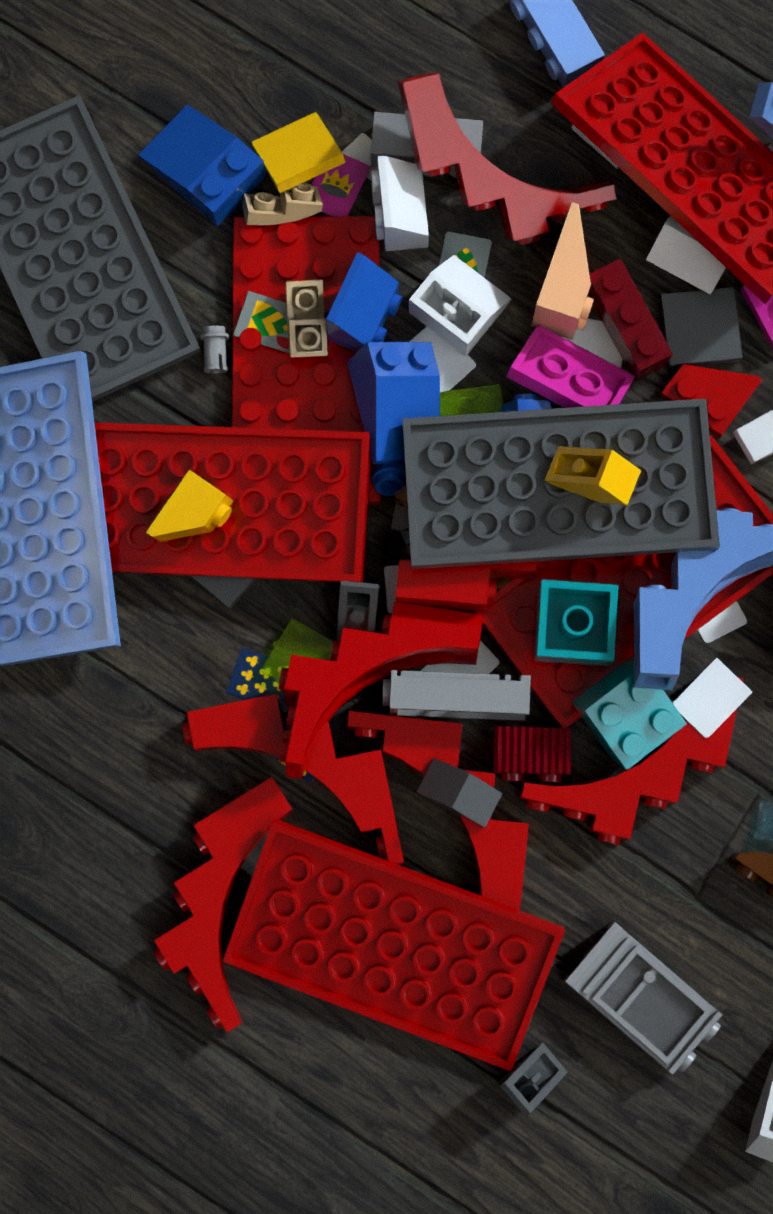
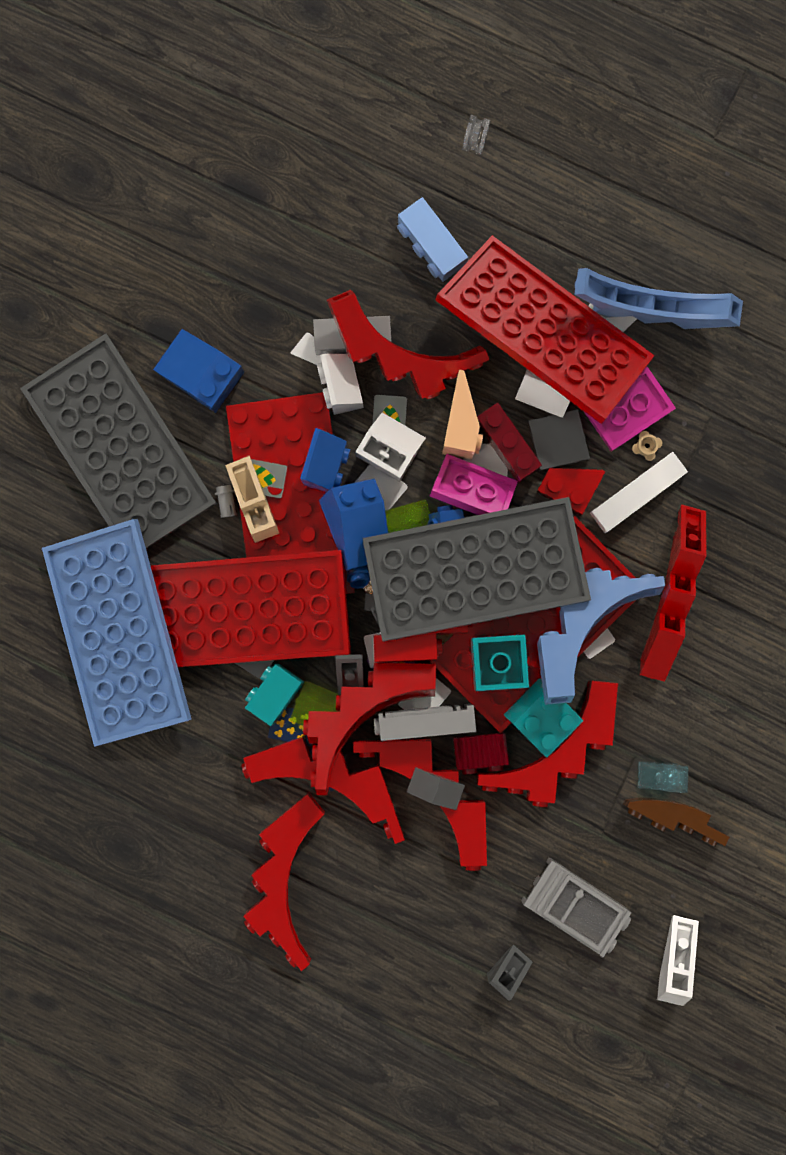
camera: 10 degrees left, 5 degrees up
yellow slope [146,470,233,542] -> none
red plate [222,818,565,1071] -> none
tan slope [242,183,323,225] -> none
yellow tile [251,112,346,193] -> none
tan slope [285,280,328,358] -> none
dark pink sticker [311,154,371,217] -> none
yellow slope [544,446,641,505] -> none
white sticker [673,658,752,738] -> none
none -> tan slope [225,456,279,543]
none -> teal brick [245,664,304,726]

